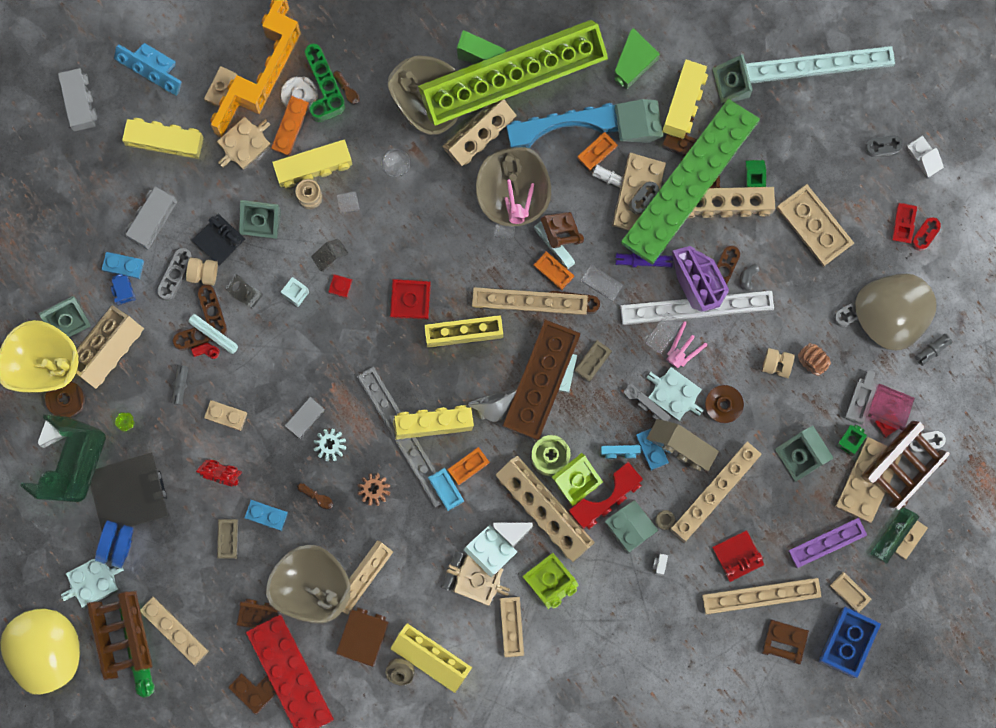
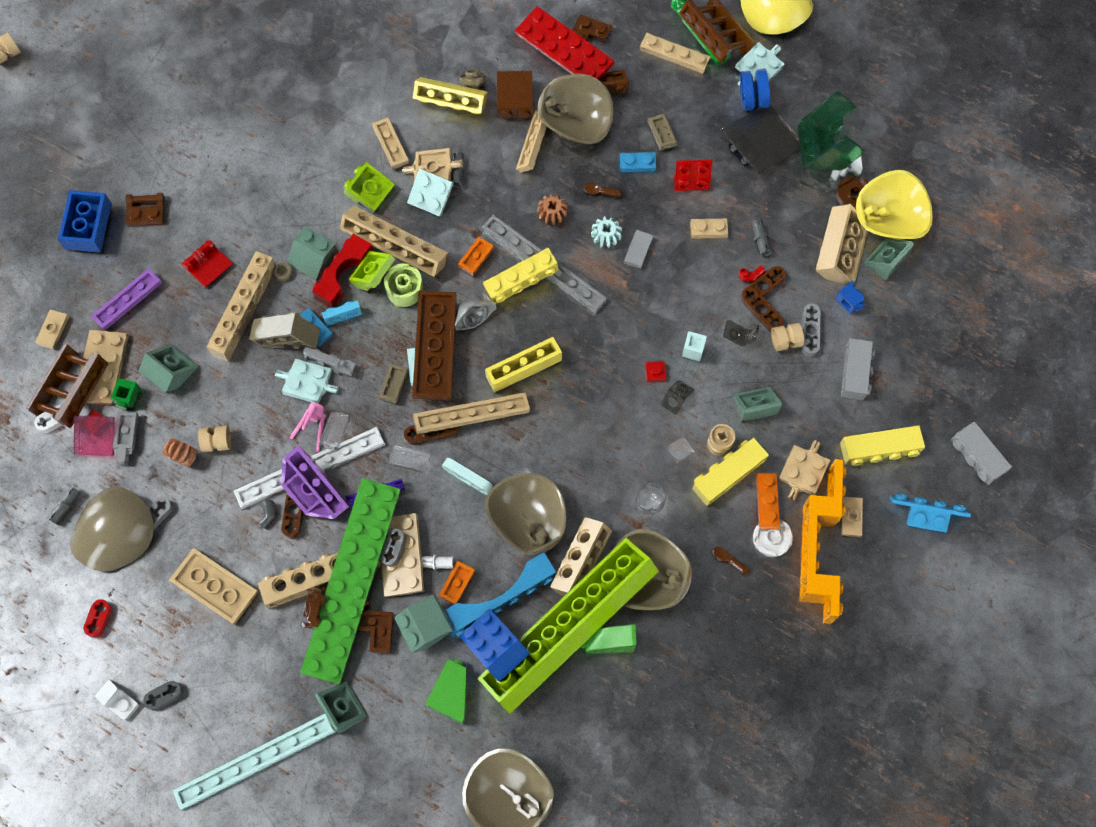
camera: 160 degrees right, 10 degrees down
dark azure plate [102,252,144,279] -> none
clear neon green plate [115,412,135,431] -> none
light aqua axle [188,314,238,354] -> none
black hinge [192,214,245,266] -> none
green beam [305,44,345,122] -> none
red tile [390,279,431,320] -> none
medium azure tile [428,468,464,511] -> none
white slope [493,523,532,547] -> none
bright pink plant [504,179,534,224] -> none
orange plate [533,251,575,291] -> none
reddish brown plate [540,212,584,248] -> none
white plate [653,554,668,576] -> none
light yellow brick [662,60,708,139] -> none
tan plate [702,578,822,615] -> none
reddish brown dish [705,385,744,423] -> none
green brick [745,160,766,187] -> none
tan tile [830,572,872,613] -> none
clear green tile [870,508,919,564] -> none
red slope [892,203,918,243] -> none
none -> reddish brown plate [302,587,325,629]
none -> blue brick [459,609,530,681]

